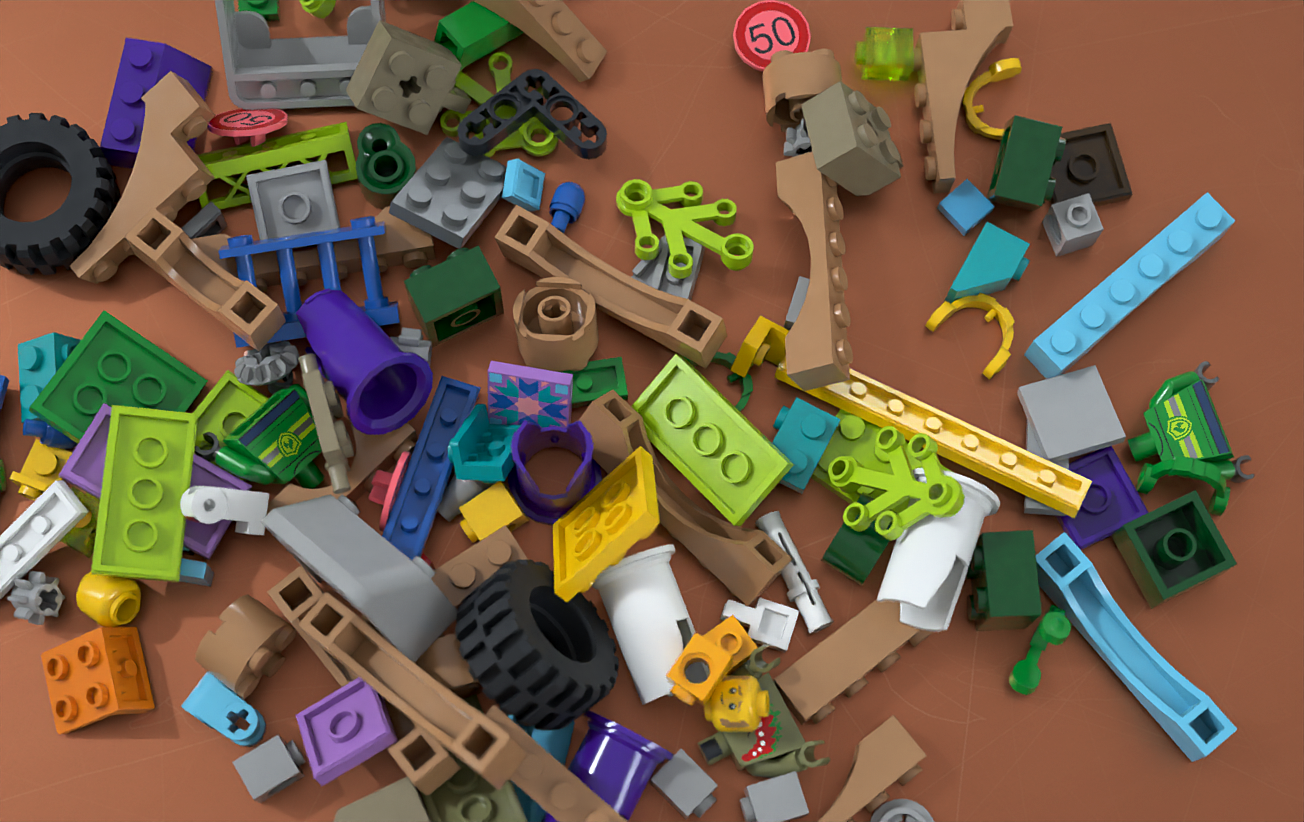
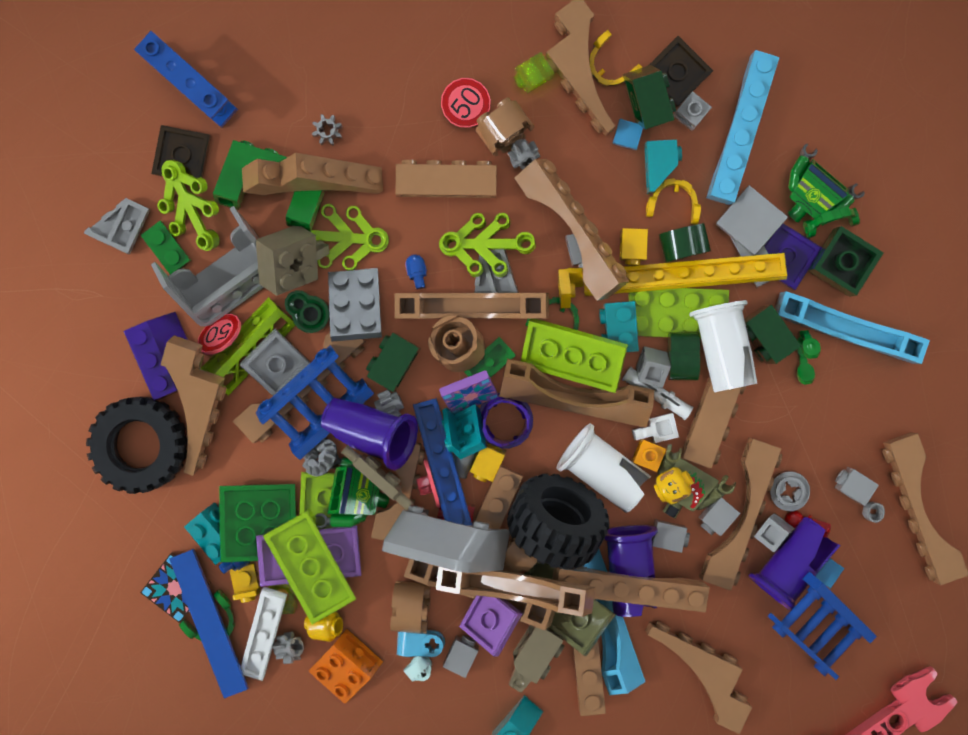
camera: 30 degrees left, 15 degrees up
medium nougat arch [125,207,286,352] -> none
medium azure tile [179,558,214,587] -> none
white leg [180,486,269,536] -> none
dark grey tile [181,202,227,239] -> none
black beam [457,69,607,159] -> none
medium azure tile [502,159,545,212] -> none
yellow plate [553,446,659,602] -> none
light orange brick [666,632,734,706] -> none
dark tan hinge [801,81,903,196] -> none
lime plant [828,426,965,540] -> none
none -> medium nougat brick [395,160,497,198]
none -> light aqua connector [403,656,432,682]
none -> yellow brick [619,228,648,265]
none -> light grey brick [636,346,671,388]
none -> dark green piece [659,223,711,263]

